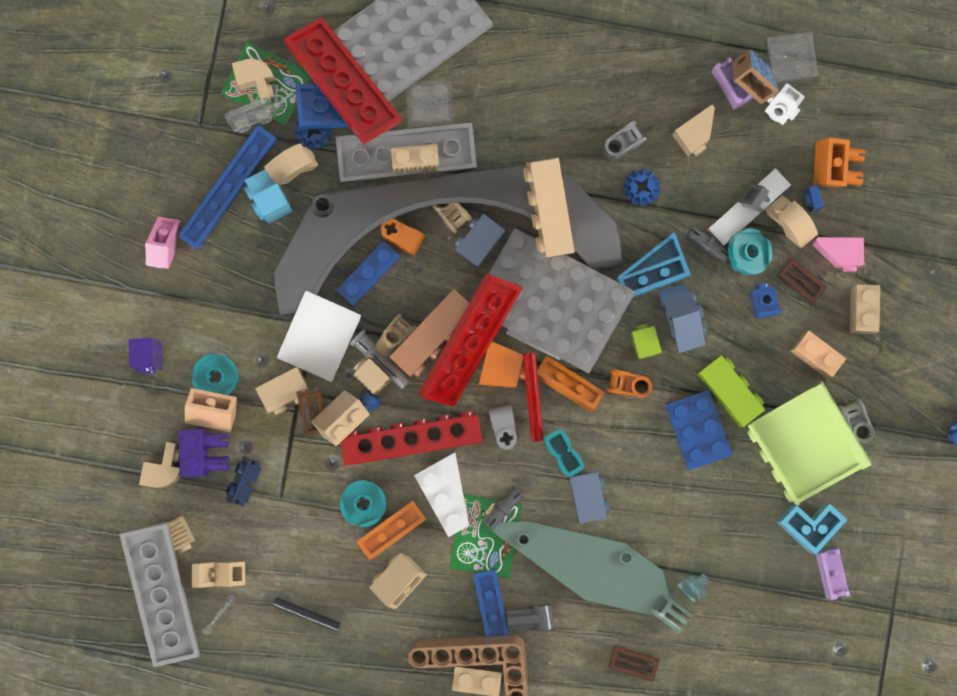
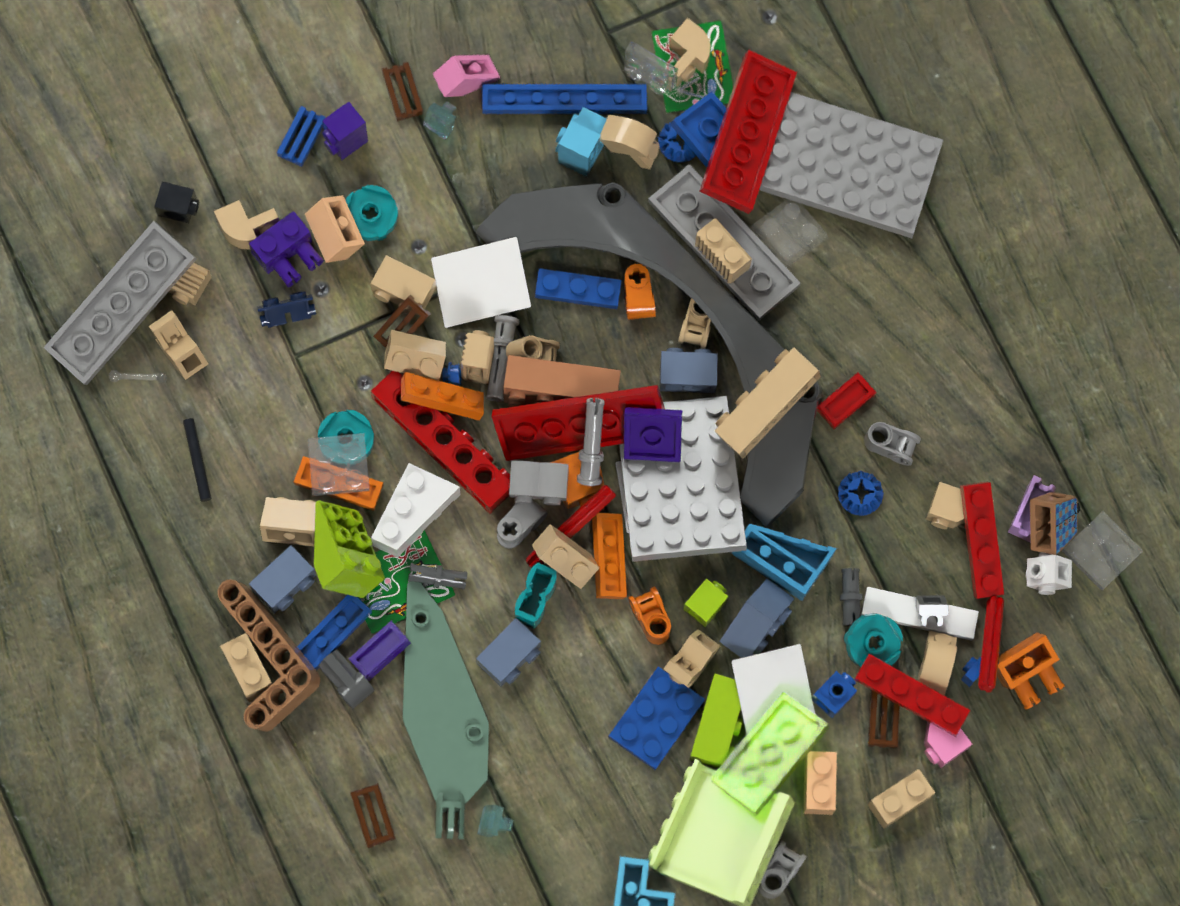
camera: 50 degrees right, 10 degrees down
none -> black brick [154,181,199,223]
none -> sand blue brick [249,545,316,614]
none -> blue tile [277,106,326,167]
none -> clear plate [308,433,370,496]
none -> lime slope [314,500,385,598]
none -> dark purple tile [349,621,411,681]
none -> reddish brown tile [382,62,423,121]
none -> orange plate [401,372,484,421]
none -> clear light blue tile [423,102,456,140]
none -> light grey brick [509,461,569,505]
none -> tan brick [532,524,599,589]
none -> light grey pin [577,398,605,486]
none -> dark purple tile [624,407,682,462]
none -> tan brick [664,629,721,688]
none -> clear neon green plate [711,692,829,816]
none -> white sticker [732,644,819,752]
none -> red tile [817,372,877,429]
none -> red plate [855,654,970,737]
none -> red plate [960,482,1004,599]
none -> red axle [978,595,1004,693]

